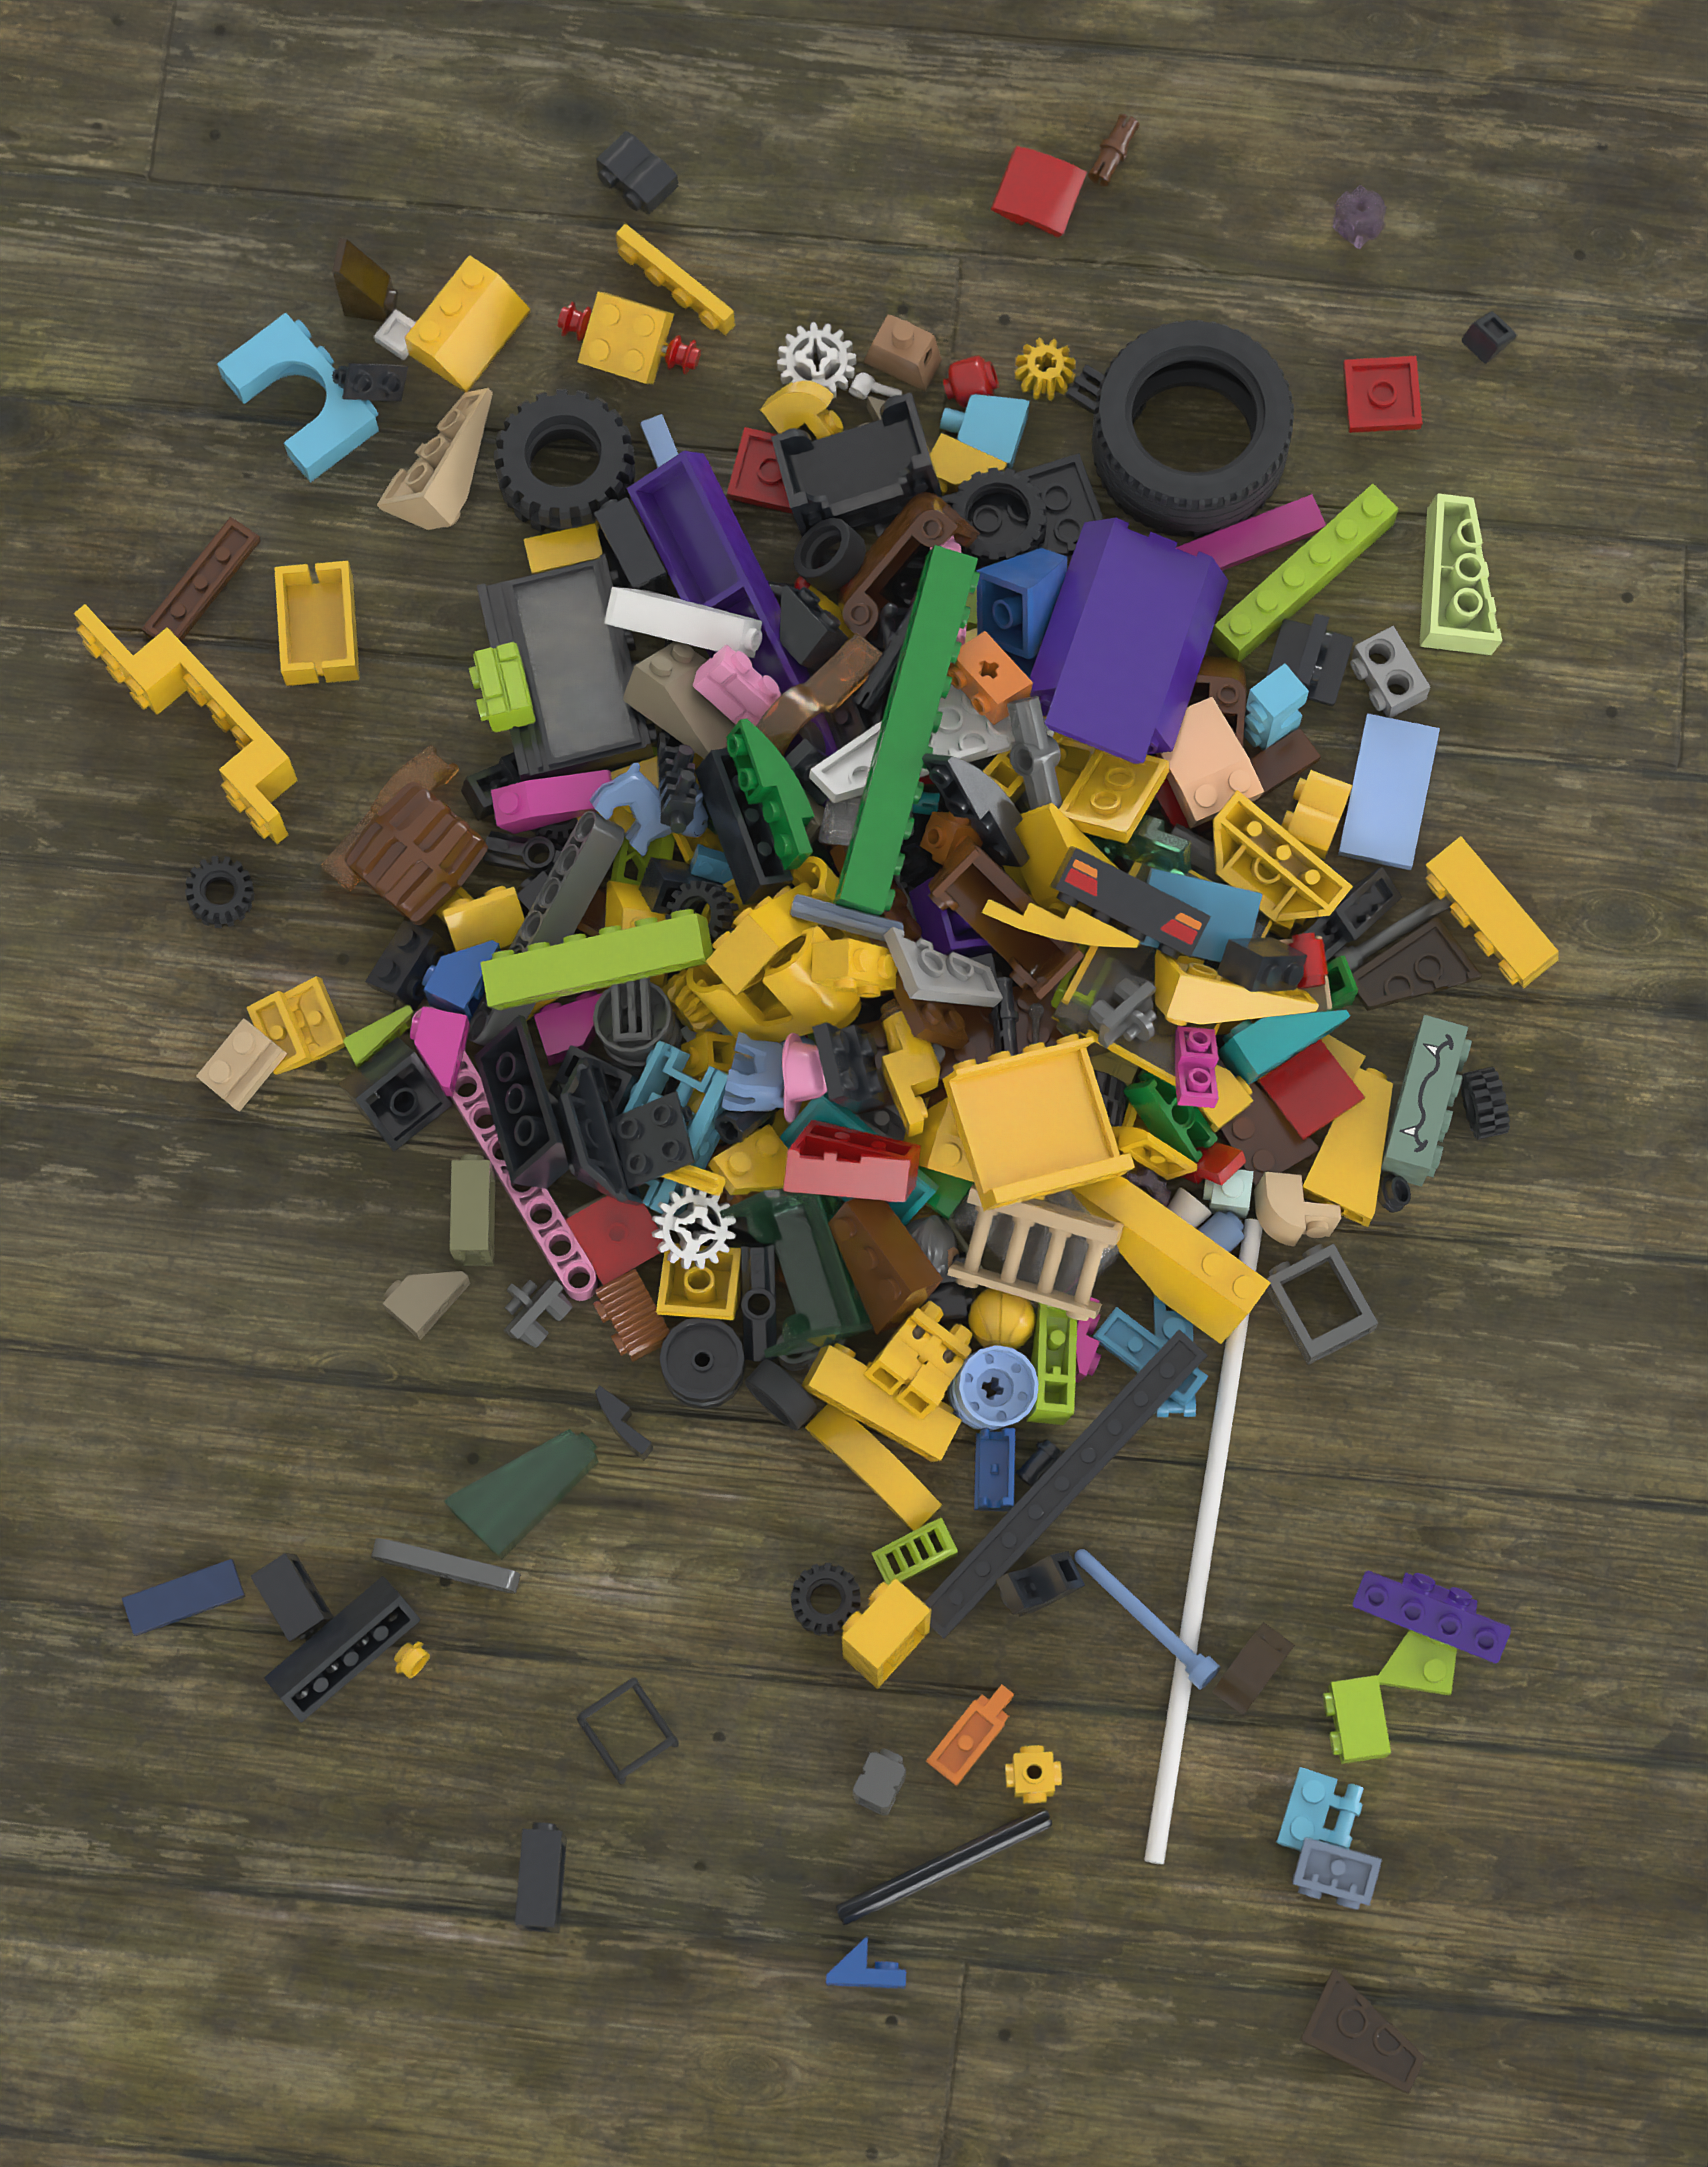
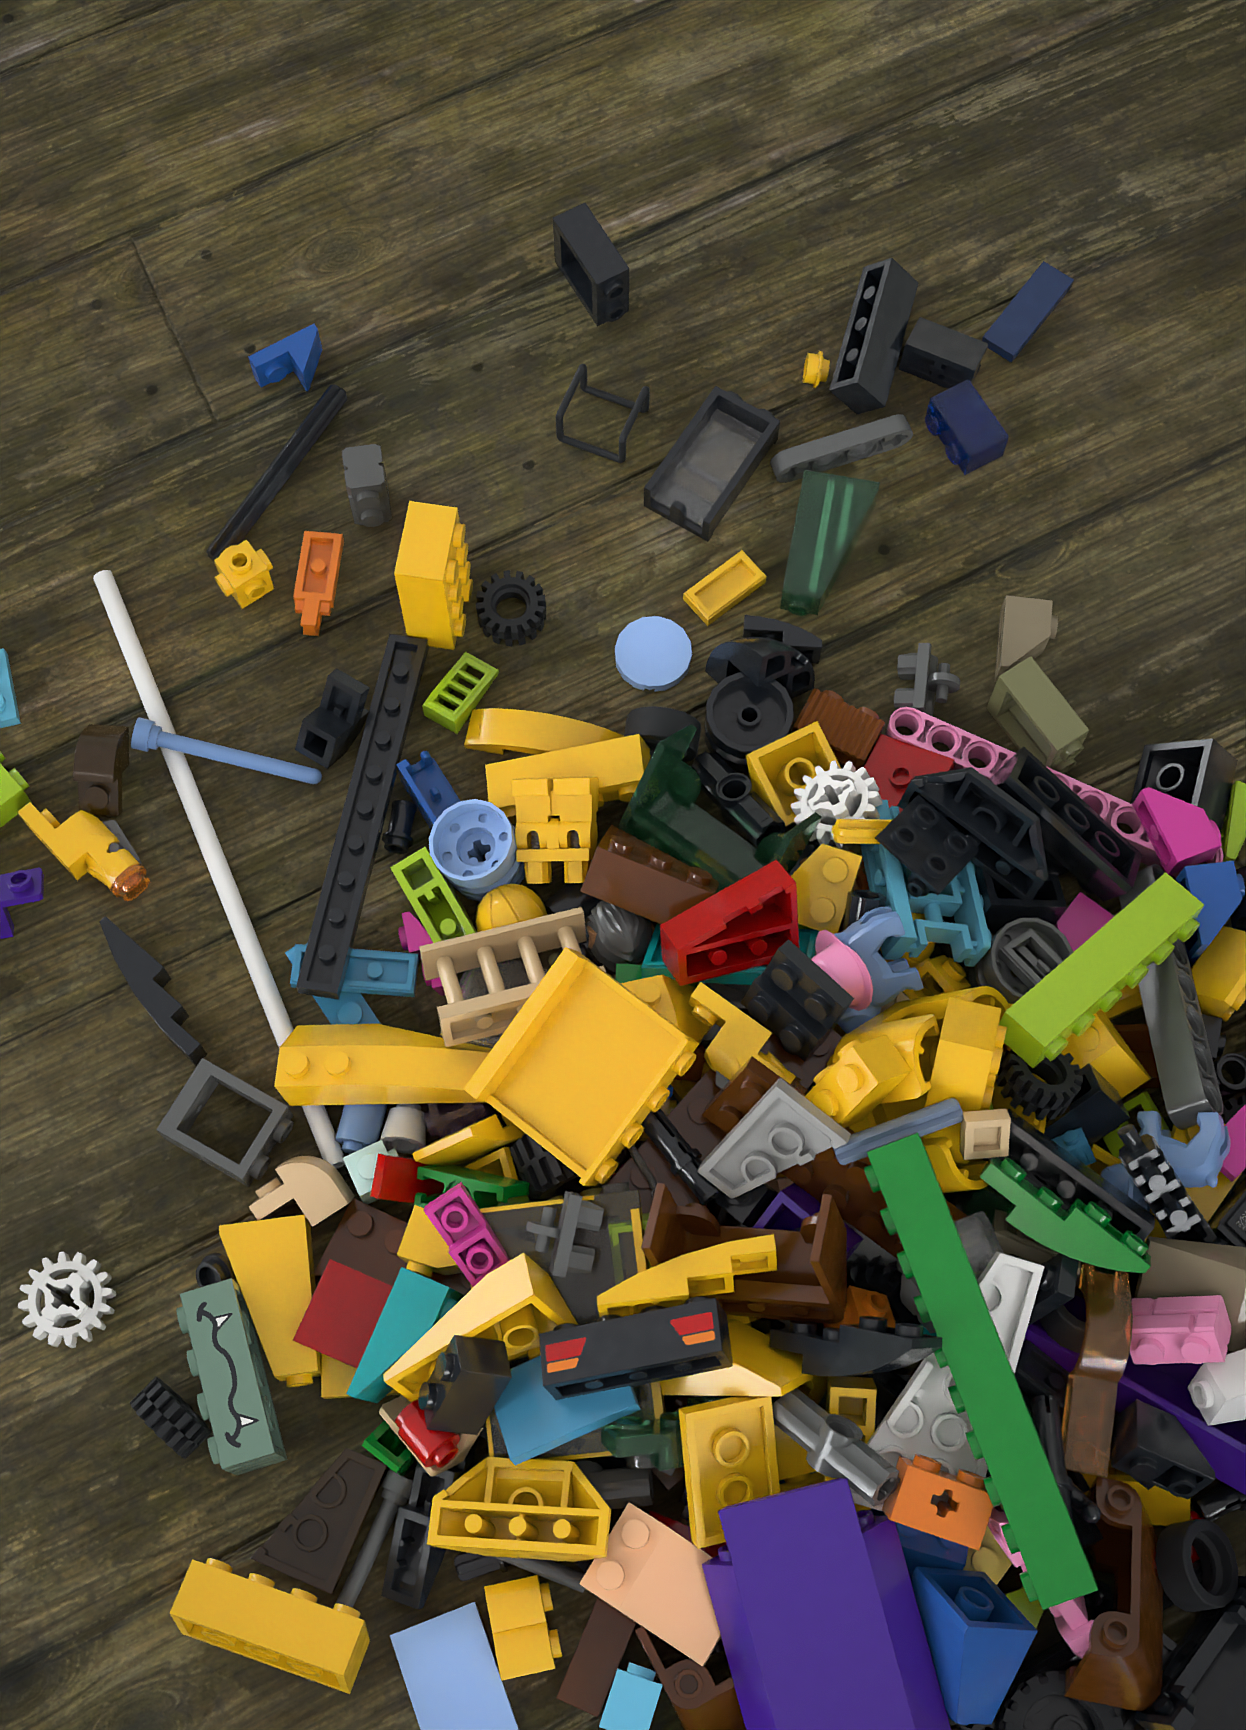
camera: 145 degrees right, 5 degrees down
none -> yellow plate [18,802,150,901]
none -> white gear [18,1252,116,1348]
none -> black slope [99,916,207,1066]
none -> light blue tile [615,616,692,692]
none -> door [644,386,780,542]
none -> yellow tile [683,550,767,626]
none -> black brick [705,637,815,699]
none -> clear blue brick [925,379,1009,475]
none -> tan plate [960,1109,1011,1160]

